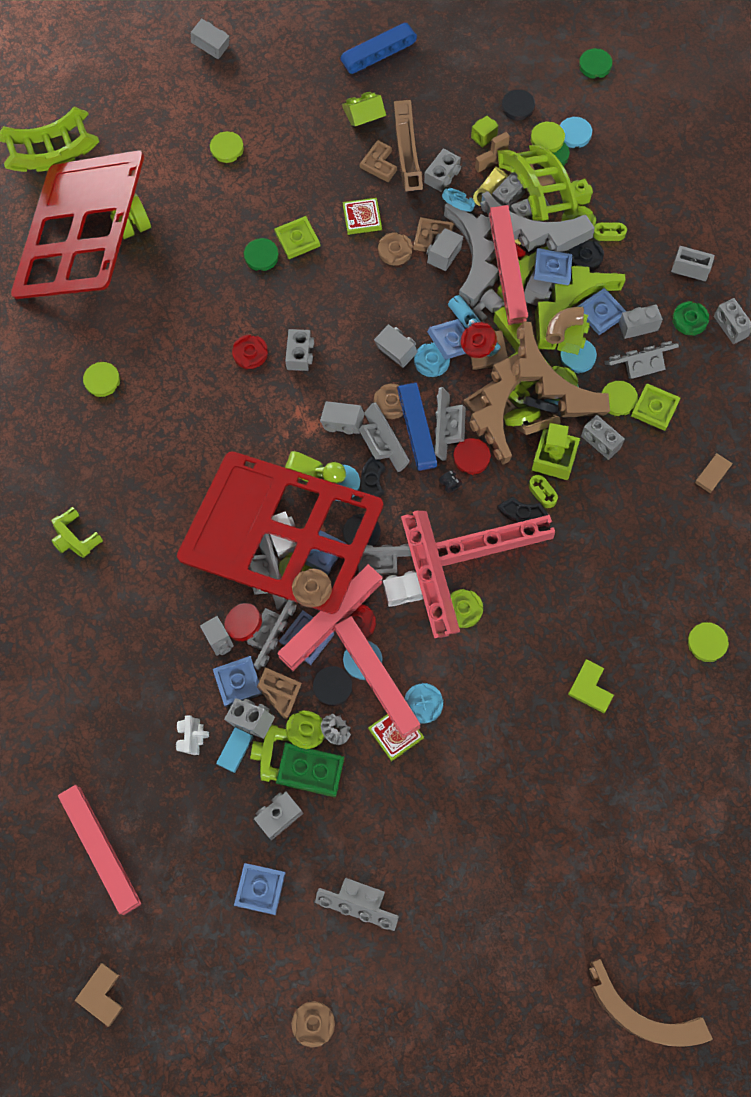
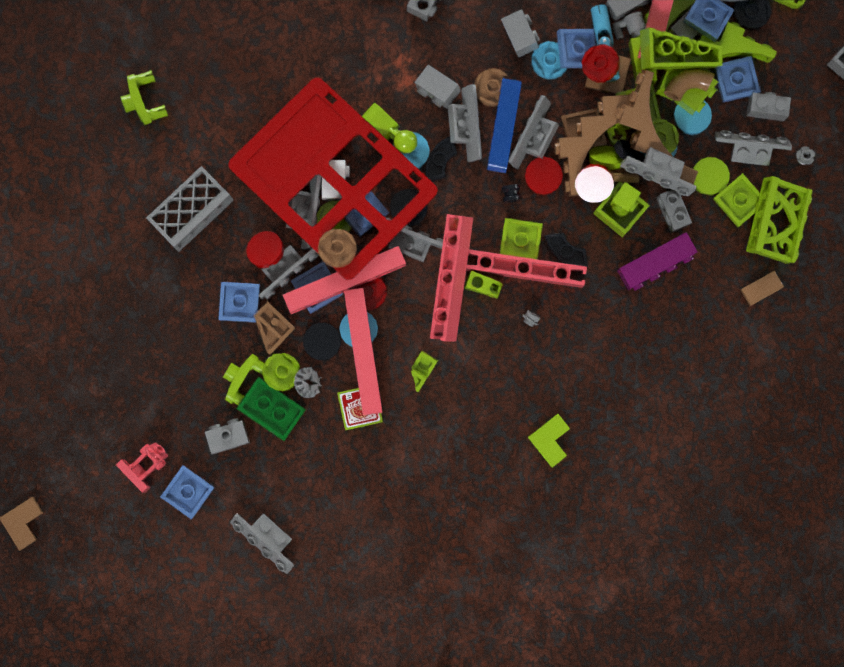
camera: 20 degrees right, 15 degrees up
coral piece [58,785,142,915] -> none
white hips [176,715,209,755] -> none
light grey brick [200,616,234,656] -> none
medium azure tile [216,727,253,773] -> none
light grey brick [224,698,275,739] -> none
medium nougat tile [291,1001,335,1048] -> none
white brick [383,571,423,607] -> none
medium azure tile [404,683,443,723] -> none
lime tile [450,589,483,628] -> none
lime beam [529,475,558,508] -> none
green tile [672,301,709,335] -> none
lime tile [687,623,729,662] -> none
none -> coral tile [116,442,168,493]
none -> light grey fence [146,166,234,252]
none -> lime slope [411,350,439,392]
none -> lime leg [464,271,503,299]
none -> lime tile [500,218,543,259]
none -> light grey plate [522,310,540,327]
none -> tile [575,164,614,202]
none -> magenta brick [617,232,697,291]
none -> light grey bracket [620,147,697,196]
none -> lime wedge [640,27,723,70]
none -> lime fence [746,176,812,264]
none -> light grey plate [796,147,815,165]

